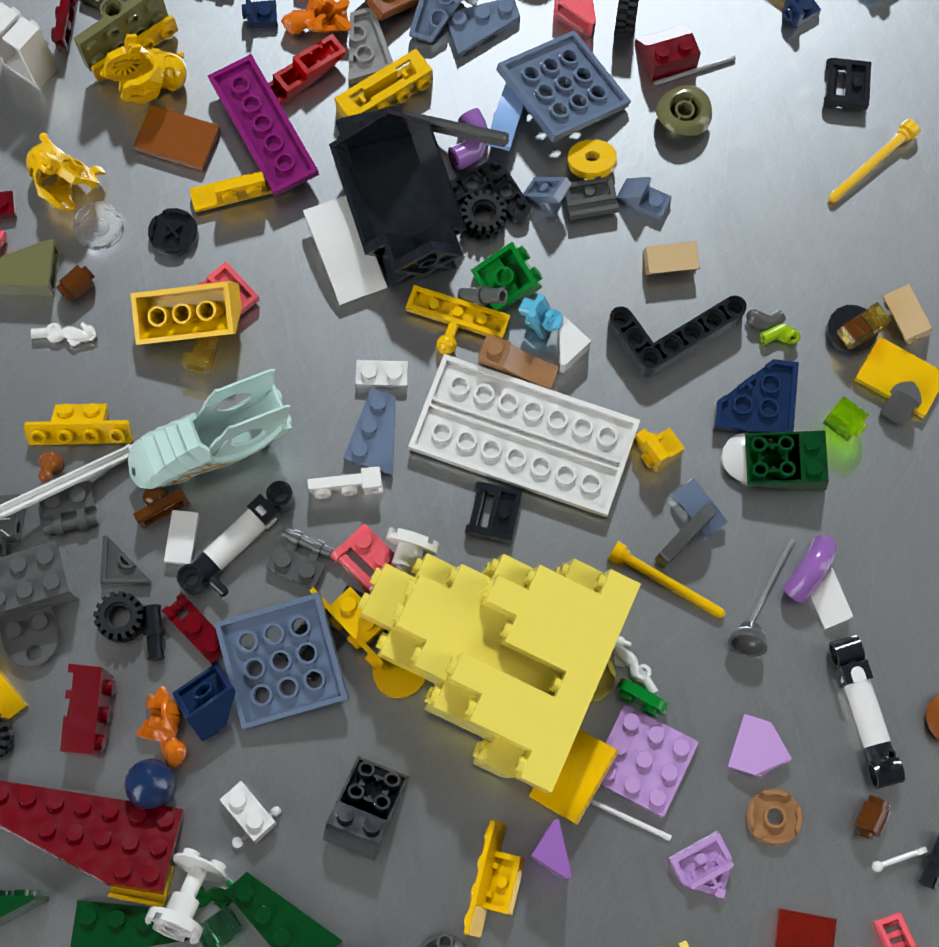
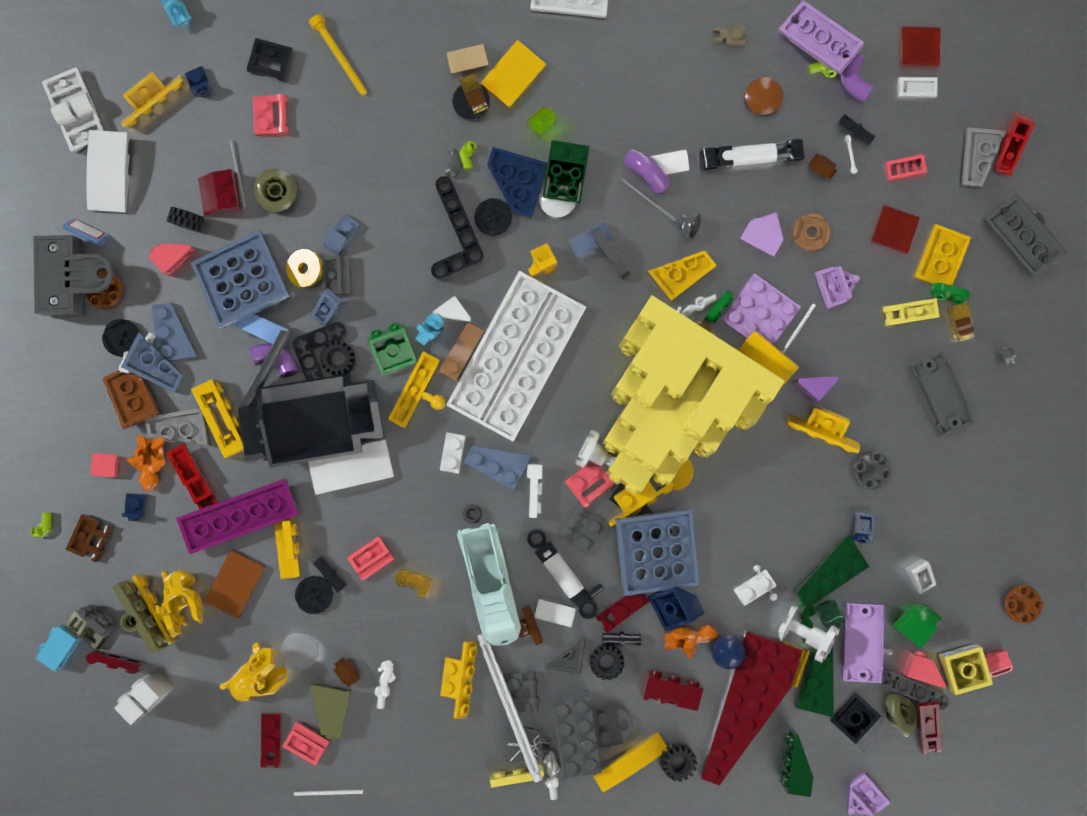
camera: 75 degrees left, 15 degrees up
dark orange piece [38,451,65,482] -> none
yellow slope [130,281,242,345] -> none
black slope [323,756,409,861] -> none
dark grey pin [457,285,508,306] -> none
black plate [465,482,522,543] -> none
yellow piece [607,541,725,618] -> none
tan hinge [643,241,700,275] -> none
dark grey tile [880,381,921,426] -> none
none -> coral plate [253,94,289,136]
none -> black pin [313,556,347,593]
none -> dark grey plate [463,504,482,524]
none -> black tile [474,198,512,237]
none -> yellow wing [647,251,717,301]

